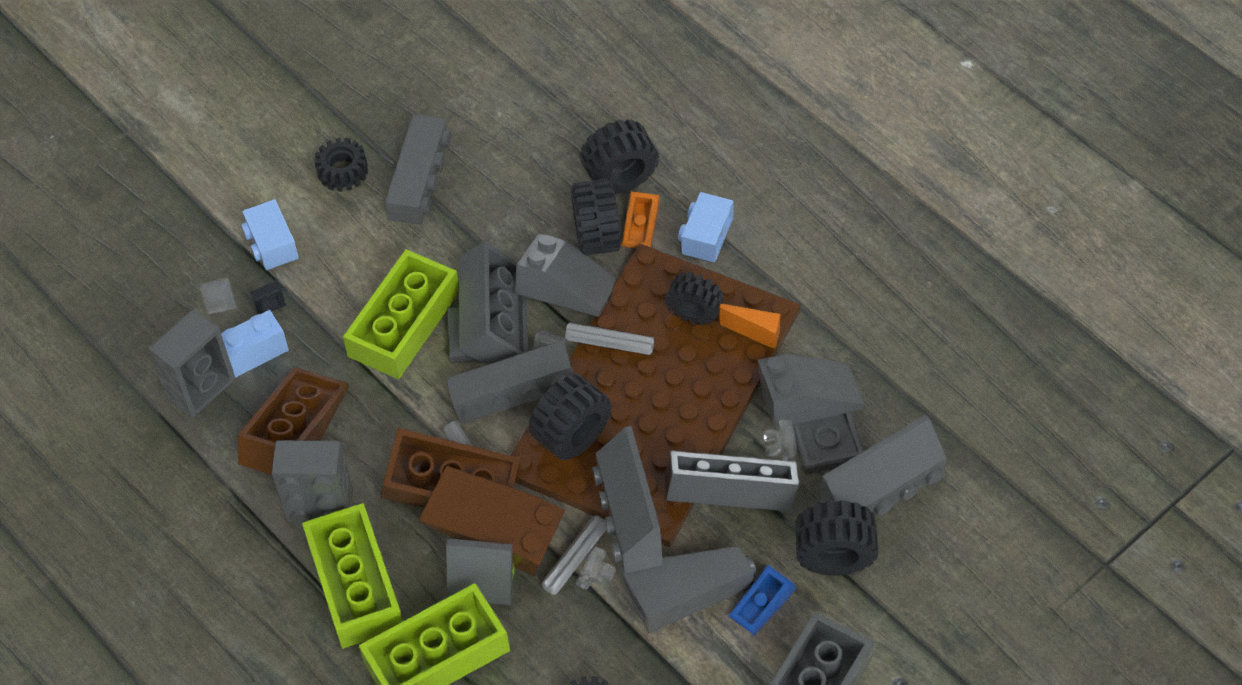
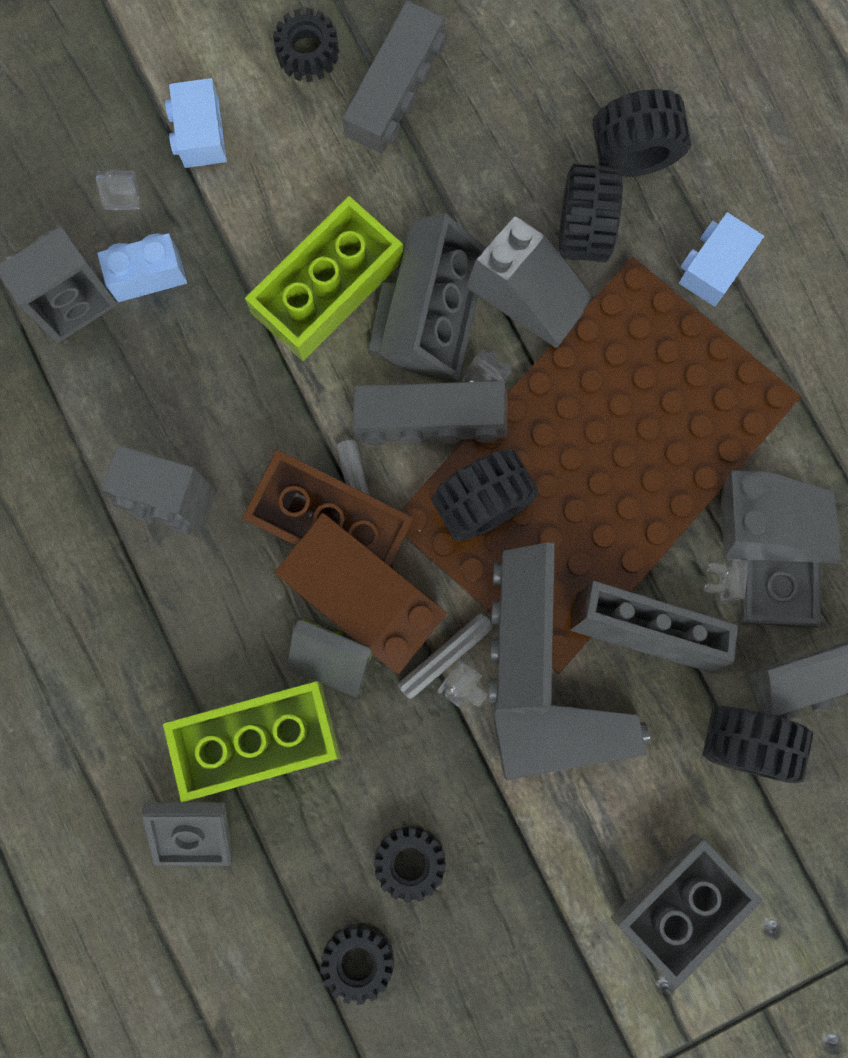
camera: 15 degrees right, 25 degrees up
reddish brown slope [238,367,349,475] -> none
black tile [250,281,286,314] -> none
lime brick [302,503,403,649] -> none
light grey axle [565,323,654,355] -> none
orange slope [621,191,660,249] -> none
black tyre [665,272,724,325] -> none
orange slope [720,304,781,348] -> none
blue slope [728,565,796,636] -> none

